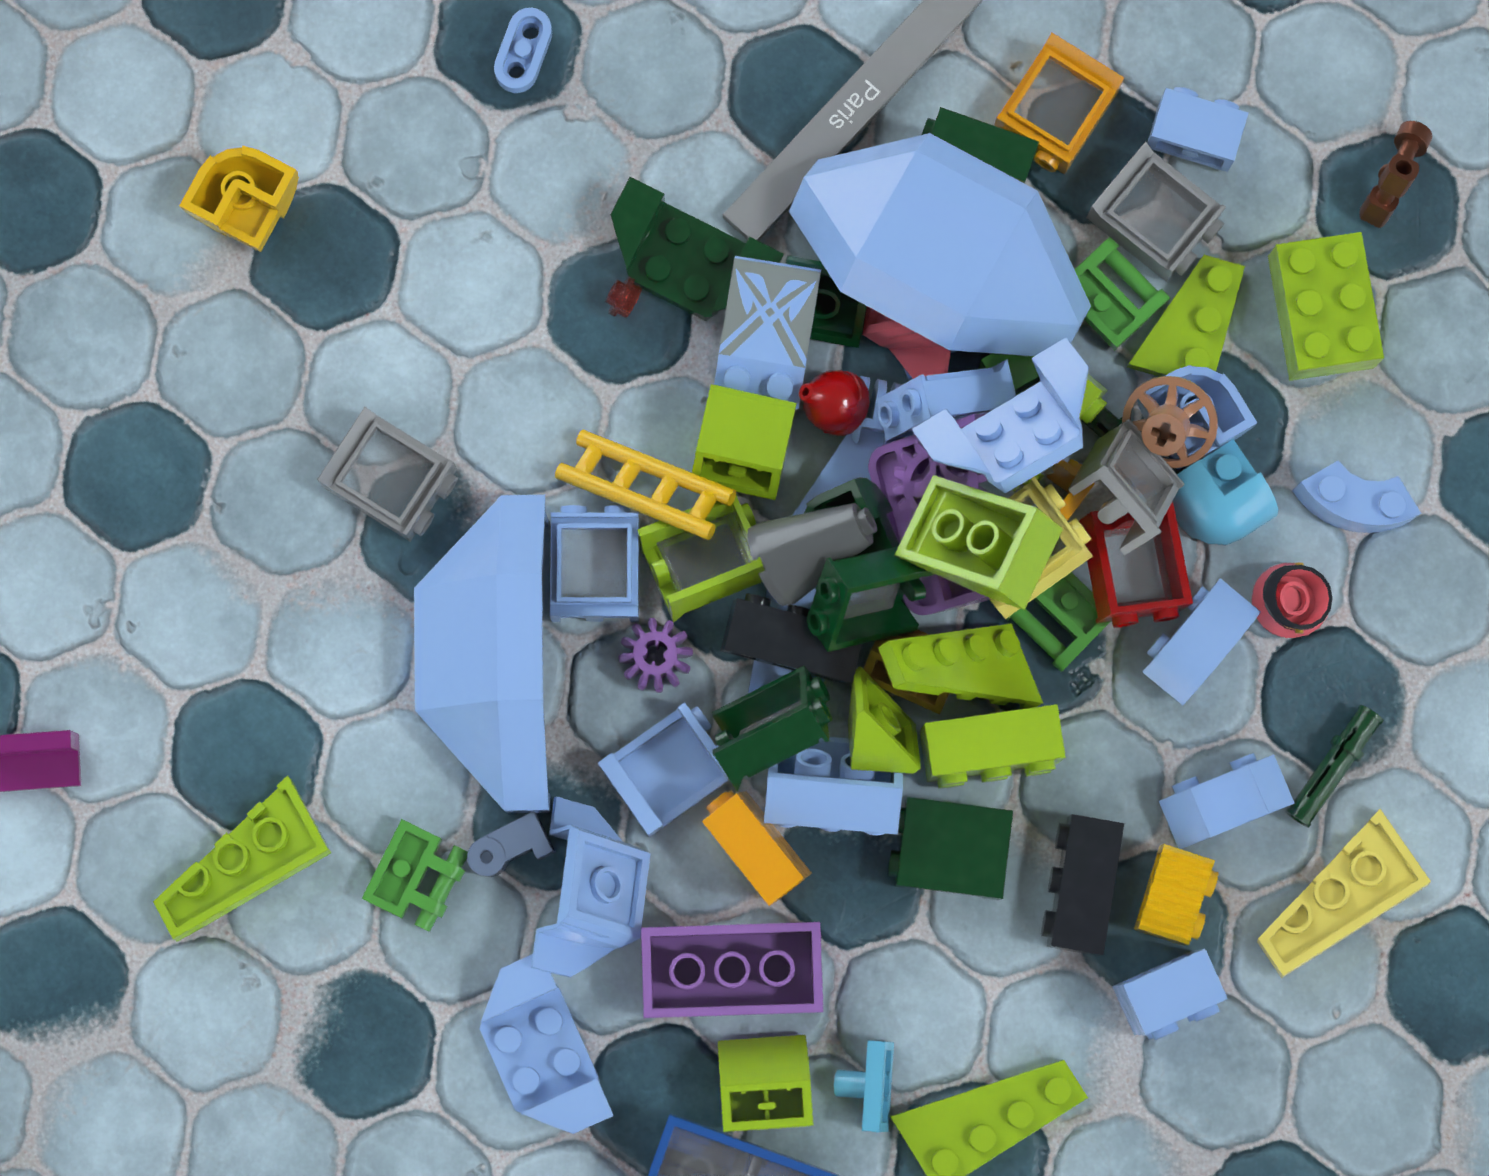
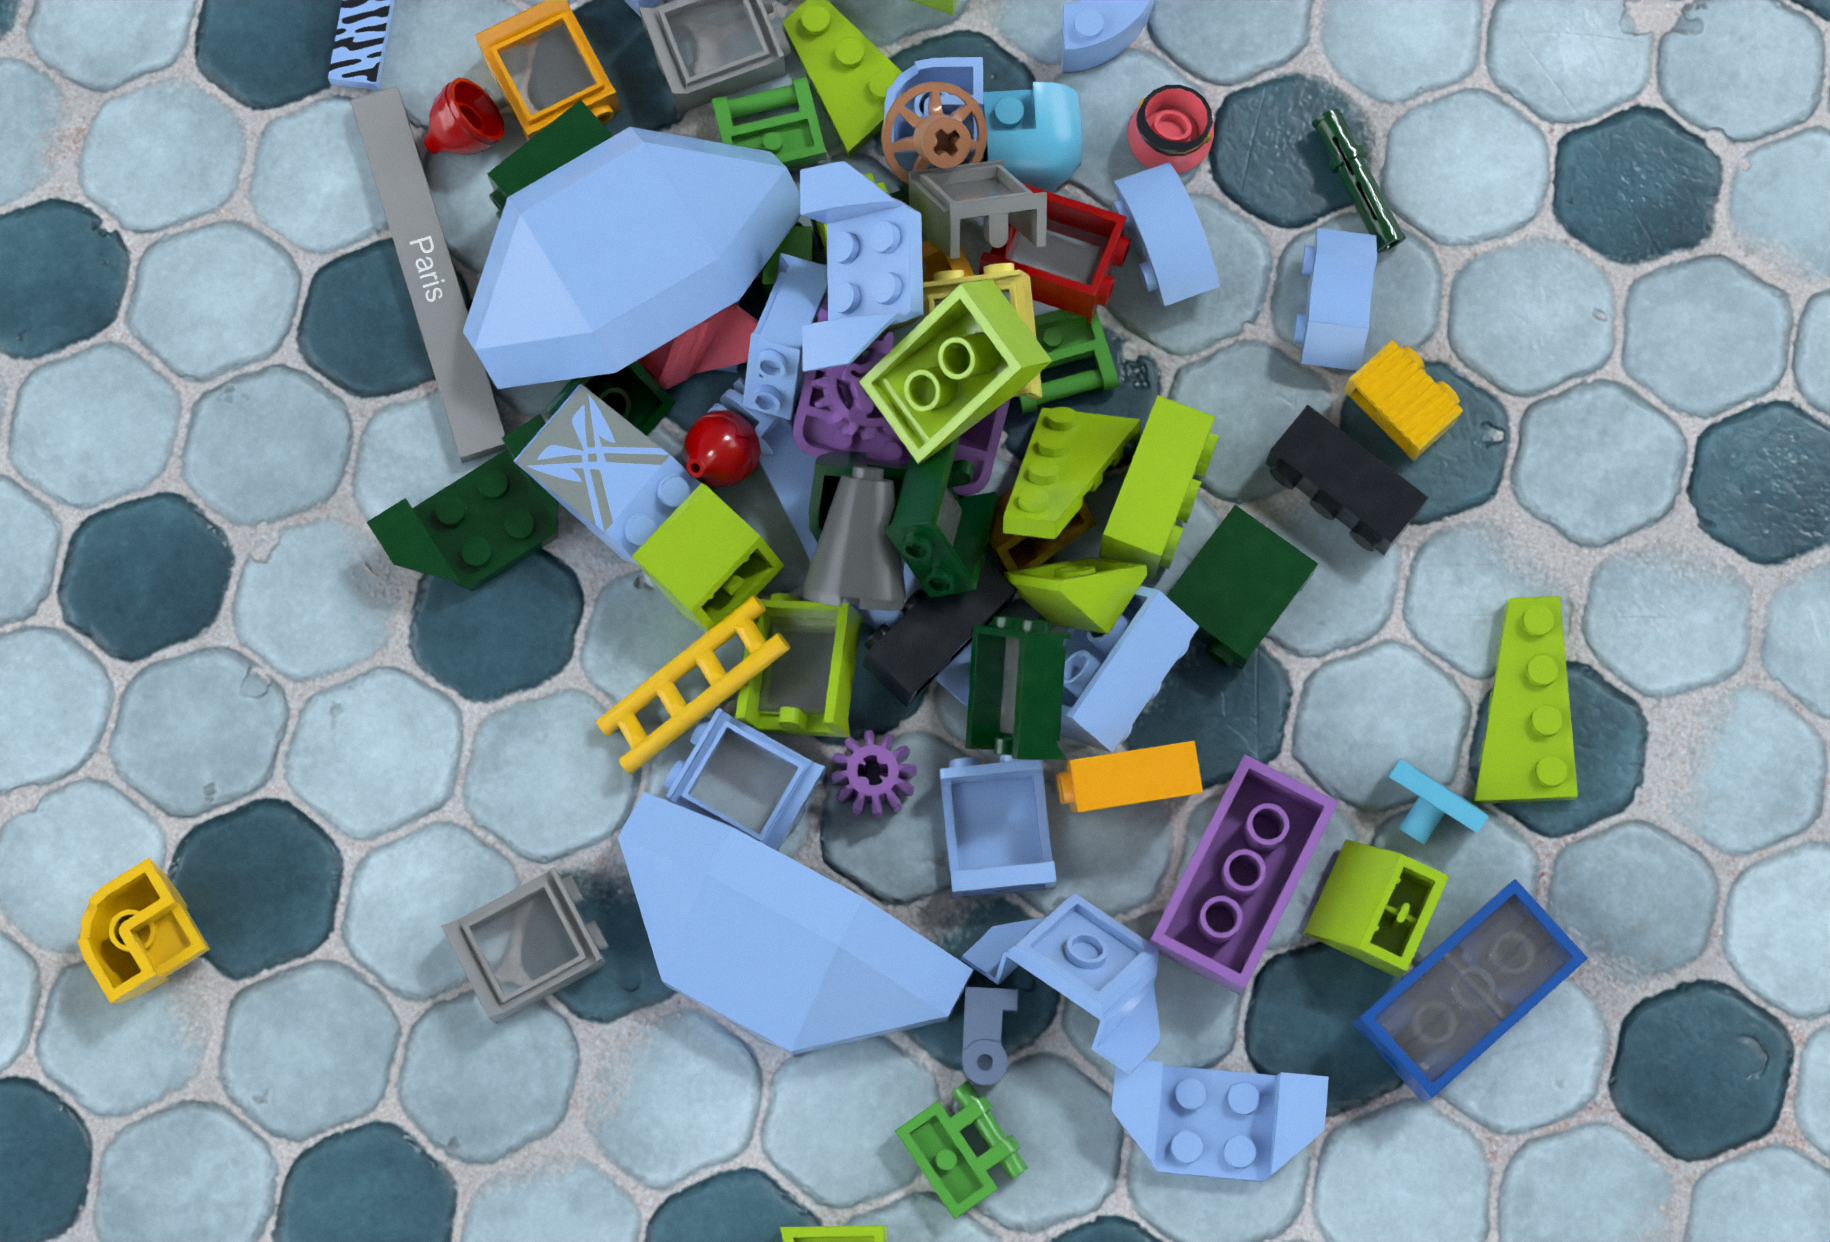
camera: 55 degrees left, 5 degrees down
light blue plate [494,8,552,93] -> none
clear red plate [605,276,642,318] -> none
light blue brick [1112,949,1228,1040] -> none
light yellow wing [1257,809,1431,978] -> none
none -> red helmet [424,78,505,155]

